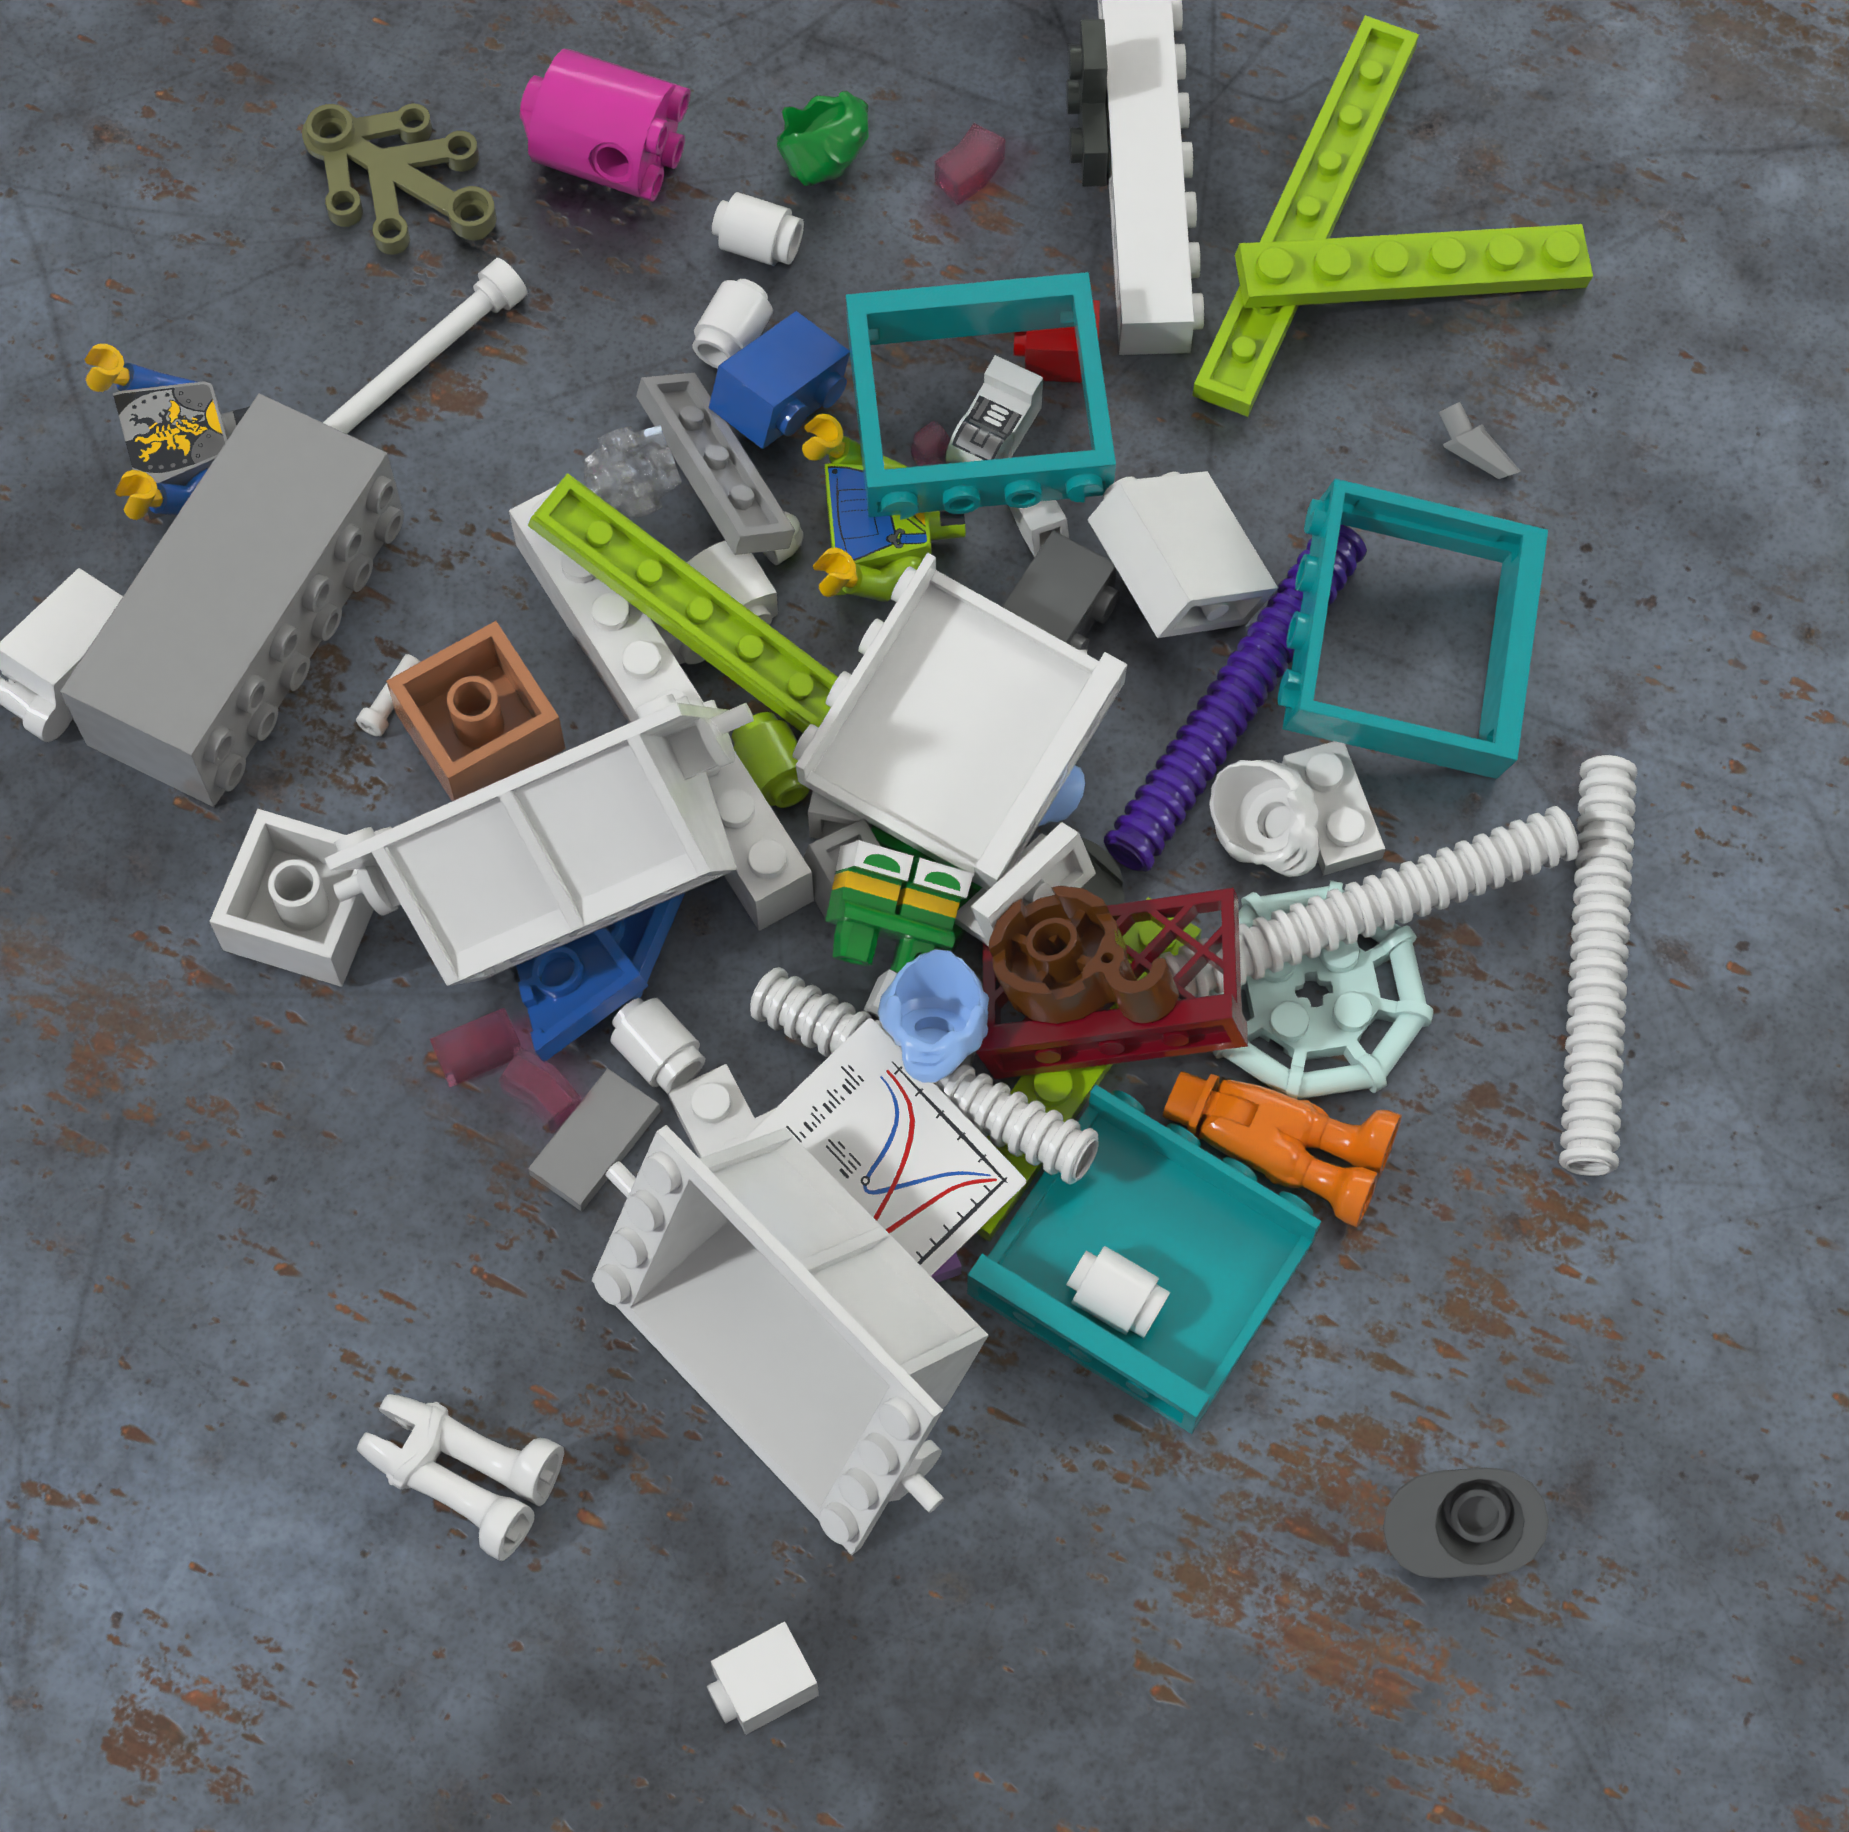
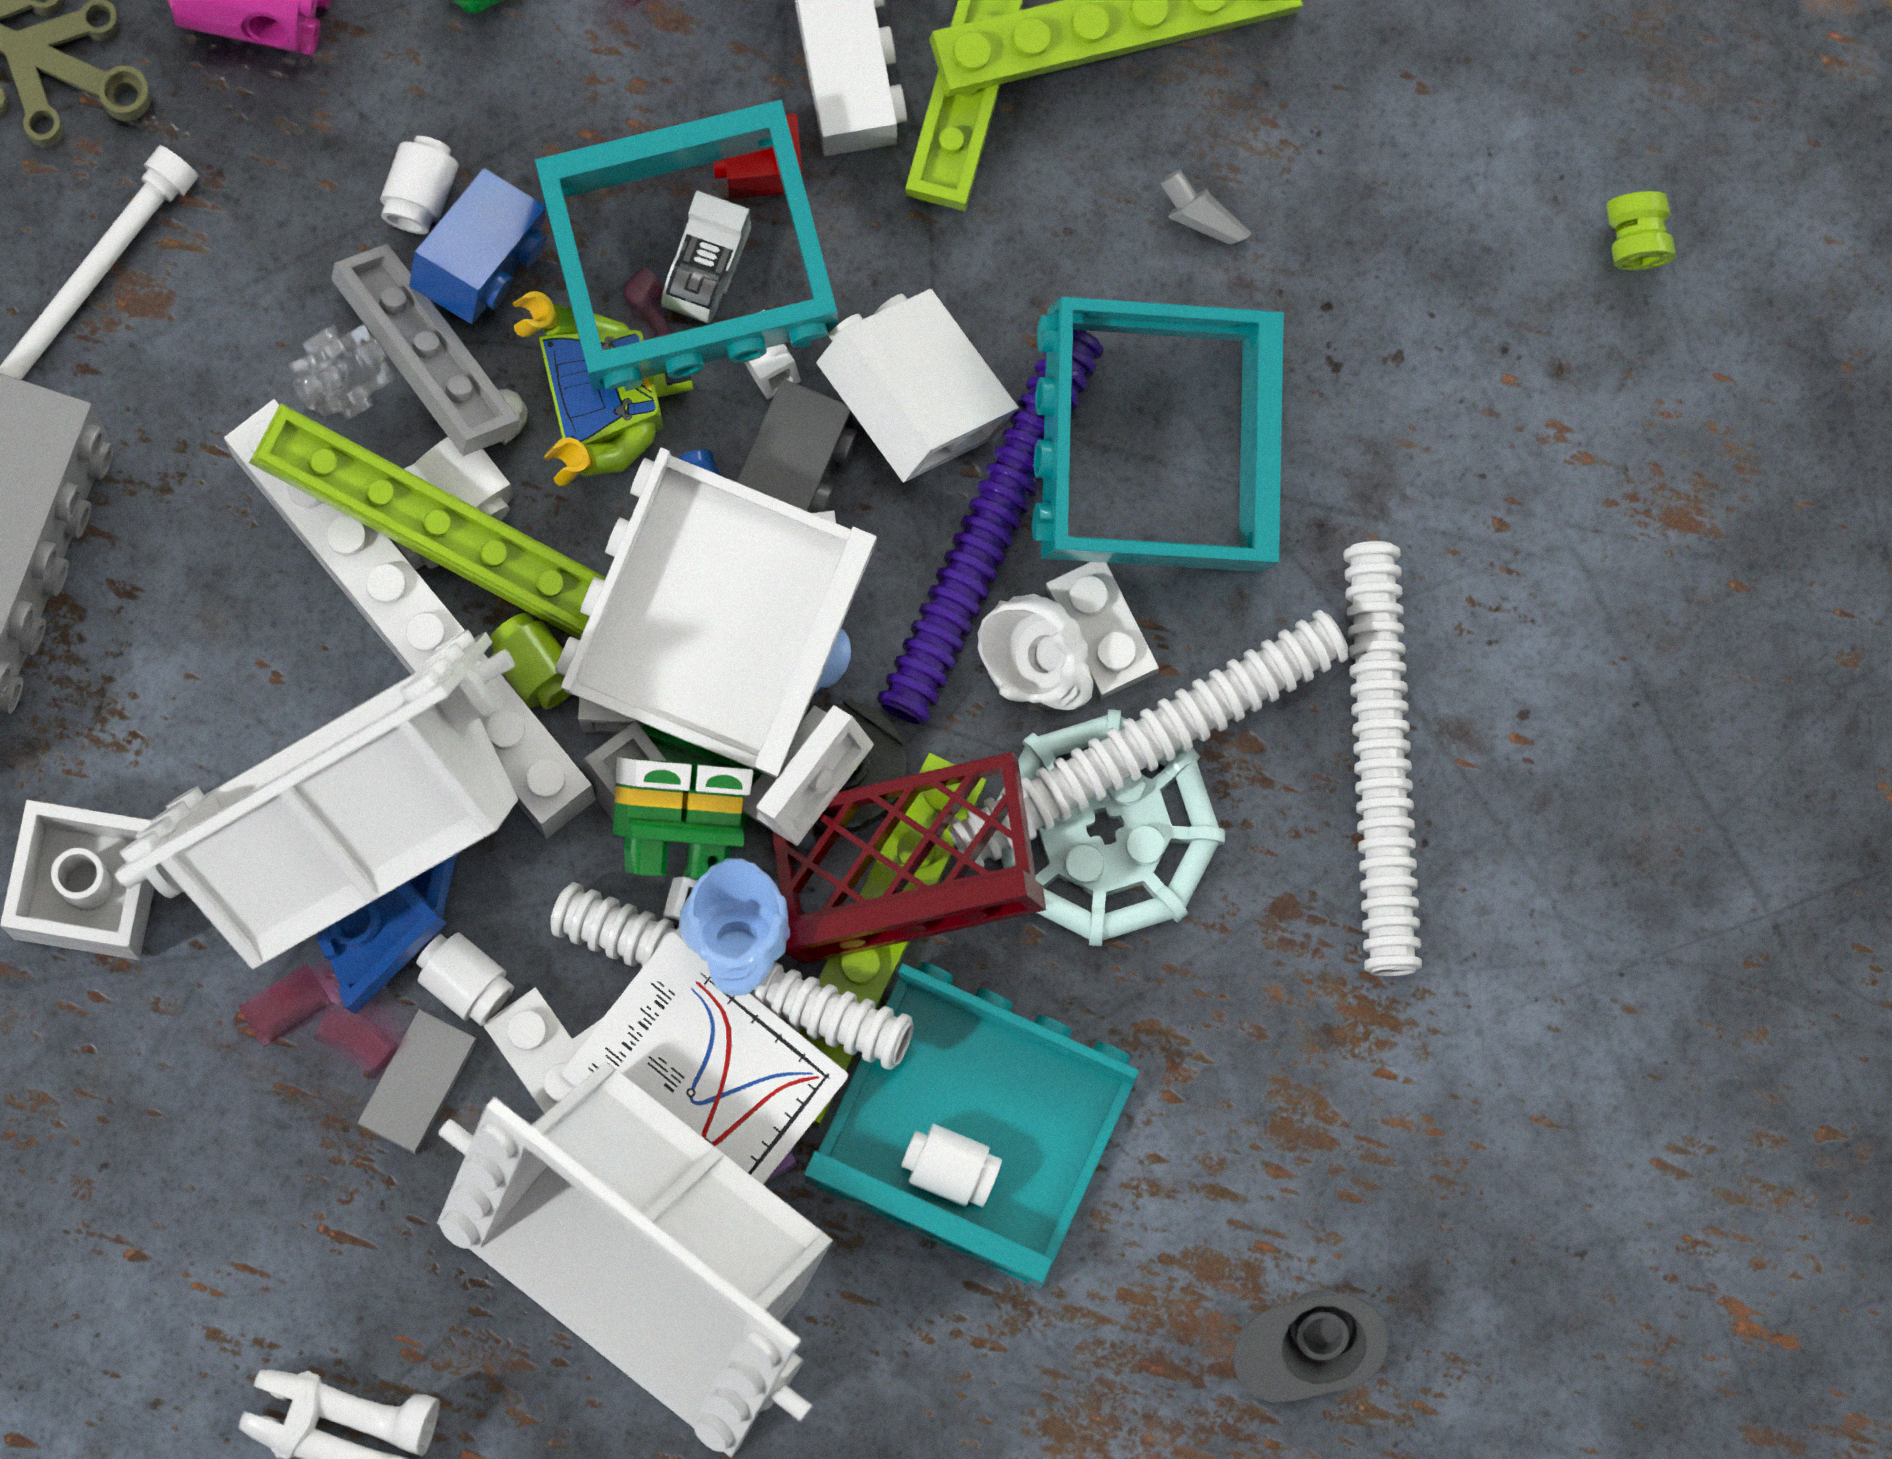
camera: 10 degrees left, 10 degrees up
white piece [356,654,420,736] -> none
nougat brick [386,621,566,801] -> none
white brick [712,192,804,266] -> none
reddish brown piece [989,886,1179,1024] -> none
orange piece [1162,1071,1402,1228] -> none

